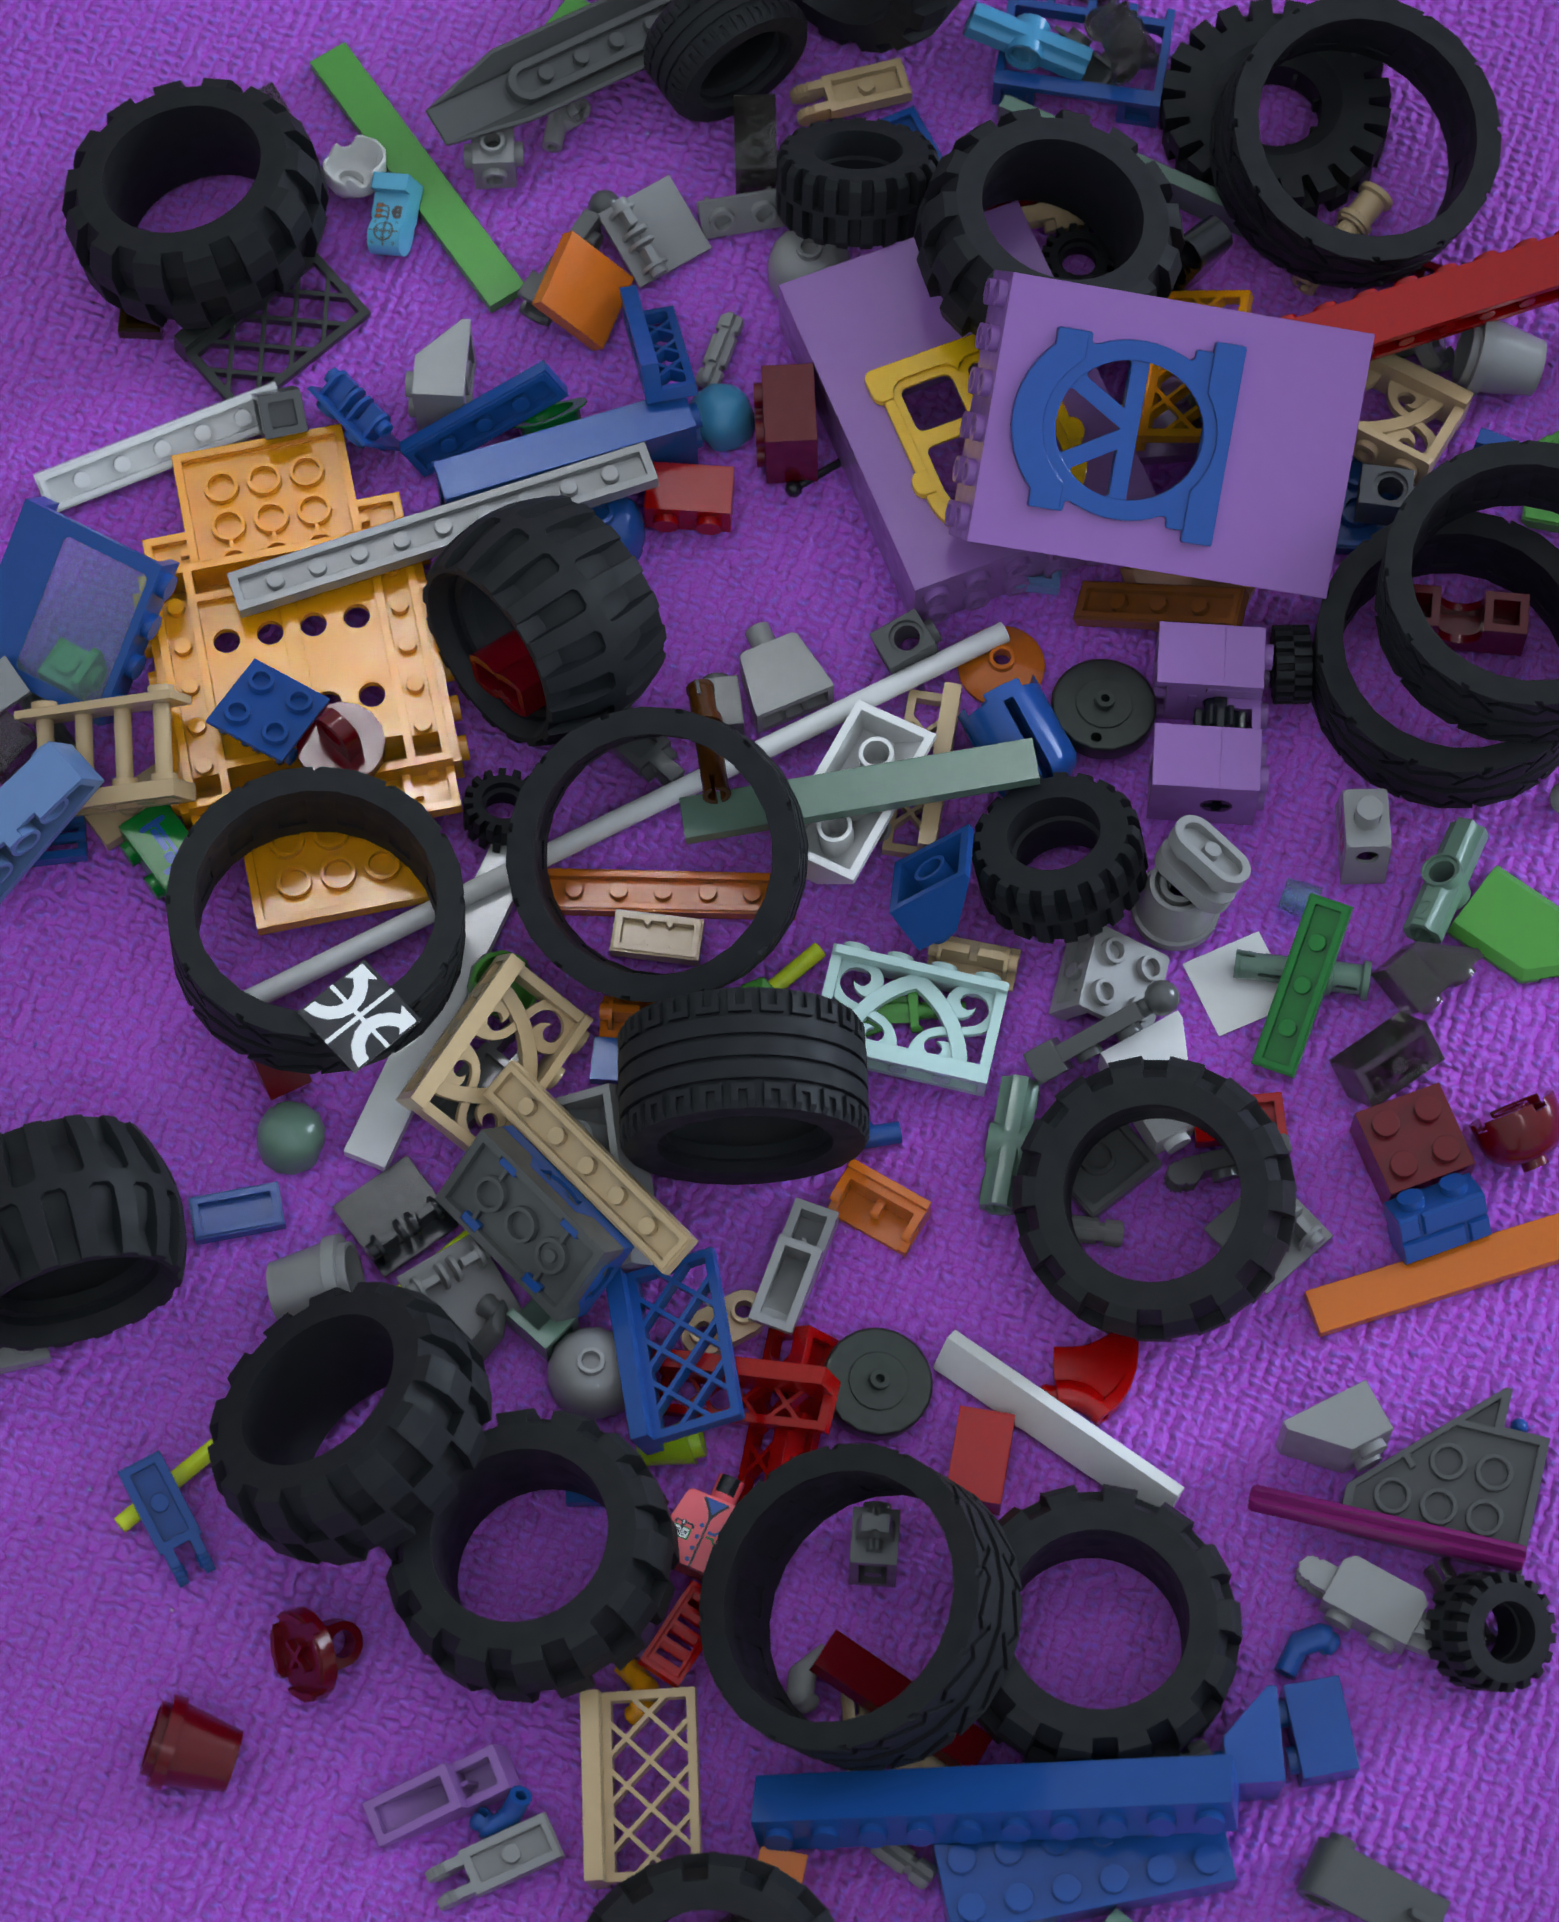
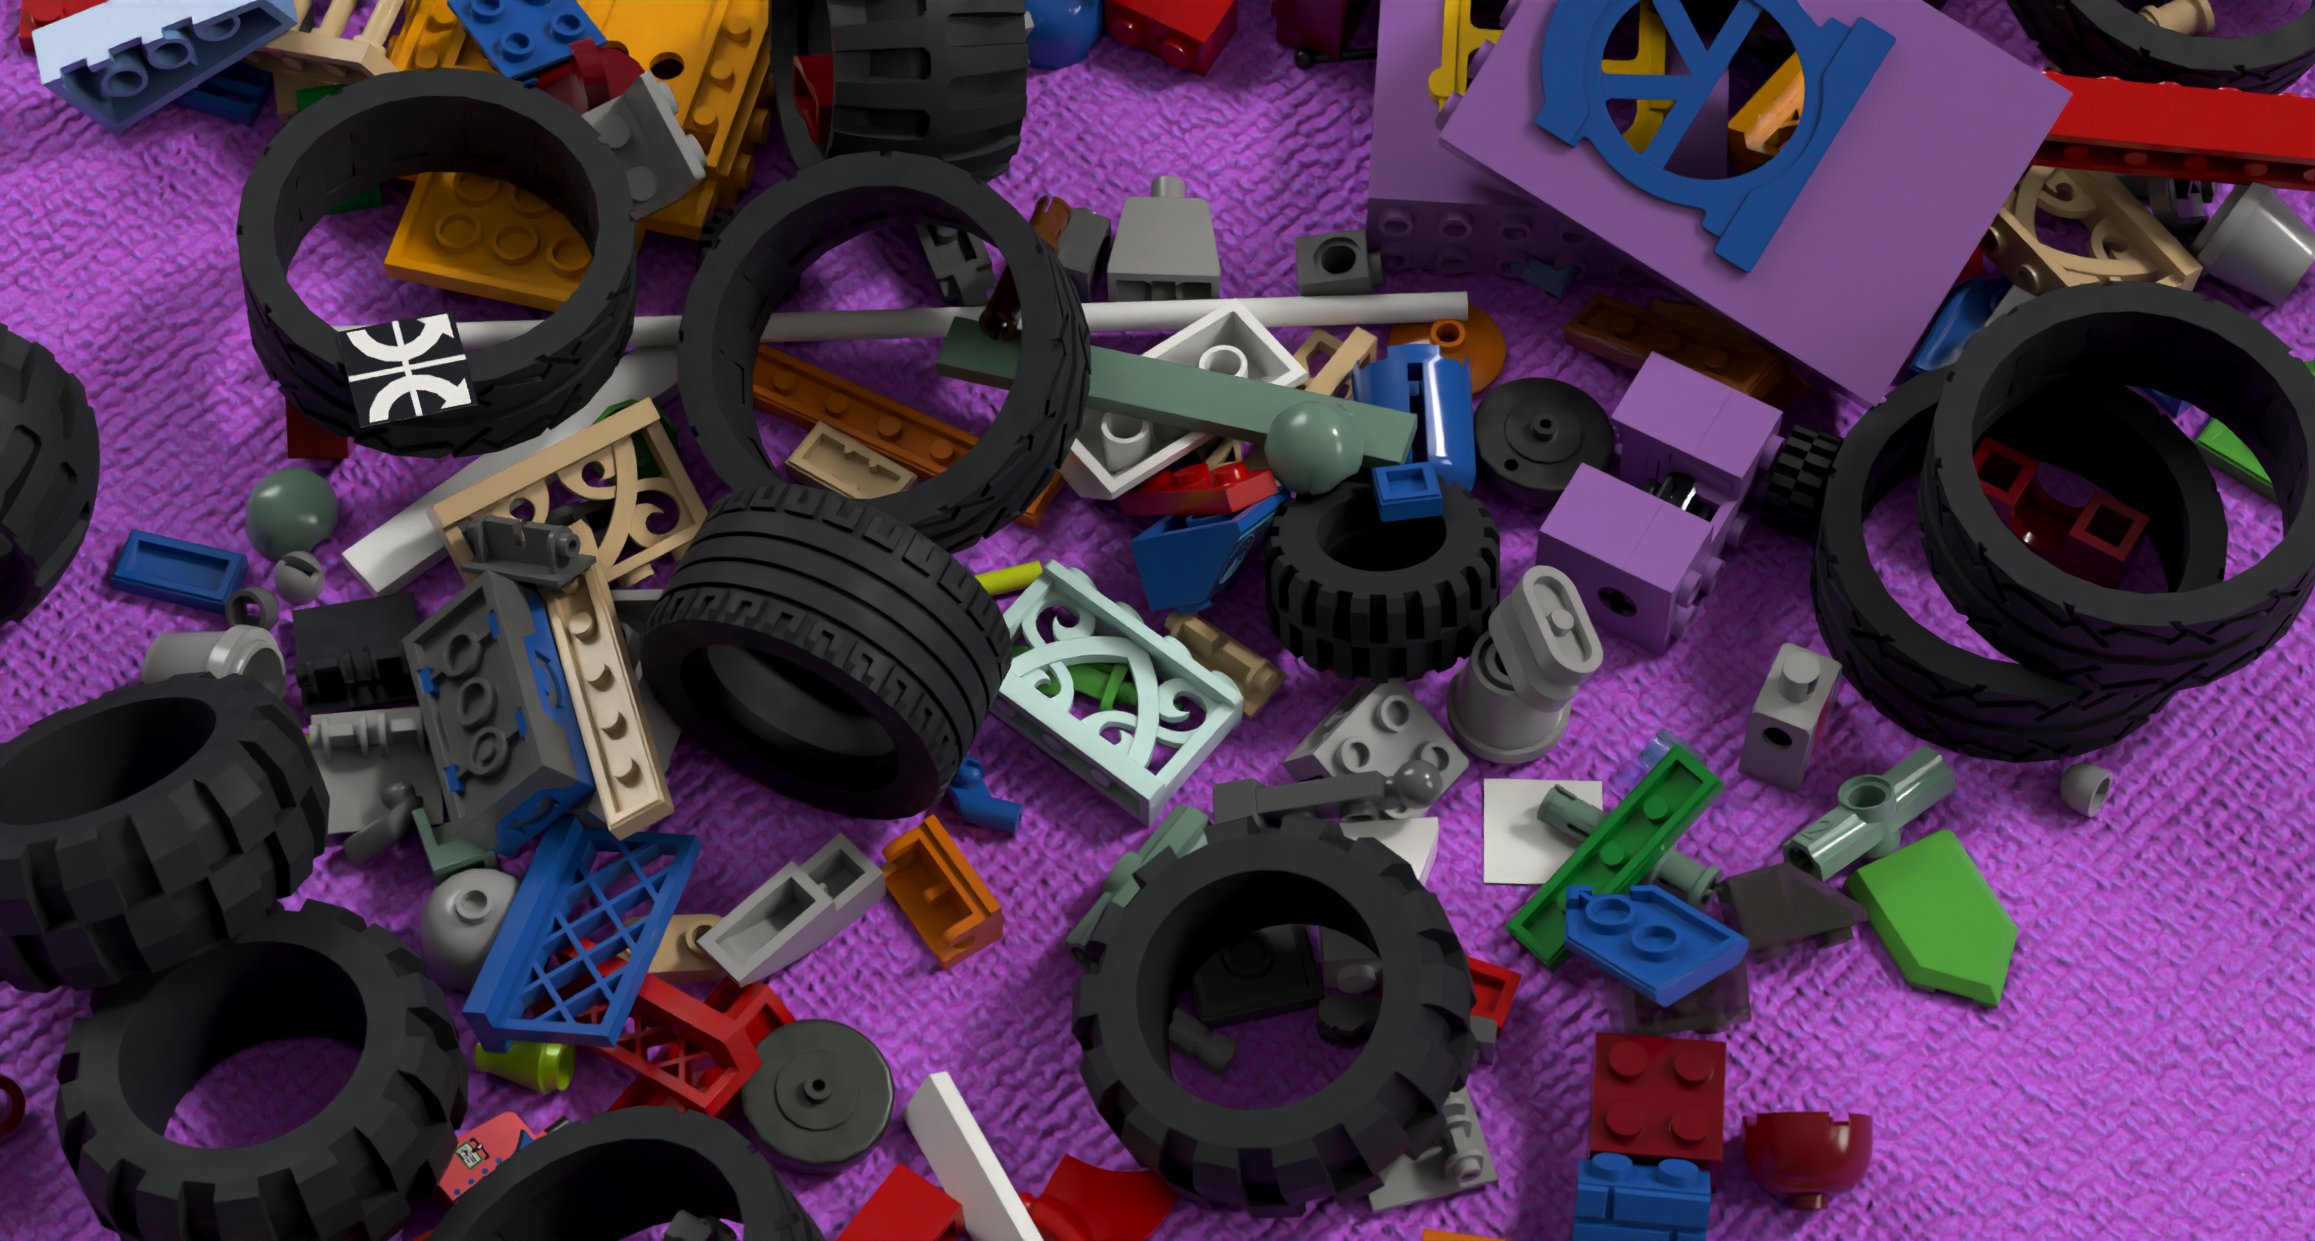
camera: 25 degrees right, 10 degrees down
none -> dark grey hinge [225,587,279,631]
none -> light grey hinge [274,550,325,604]
none -> dark grey hinge [461,514,597,590]
none -> light grey bracket [581,70,707,223]
none -> red plate [1118,462,1278,516]
none -> sand green hair [1264,401,1365,495]
none -> blue tile [1371,461,1443,522]
none -> blue tile [1564,885,1749,1007]

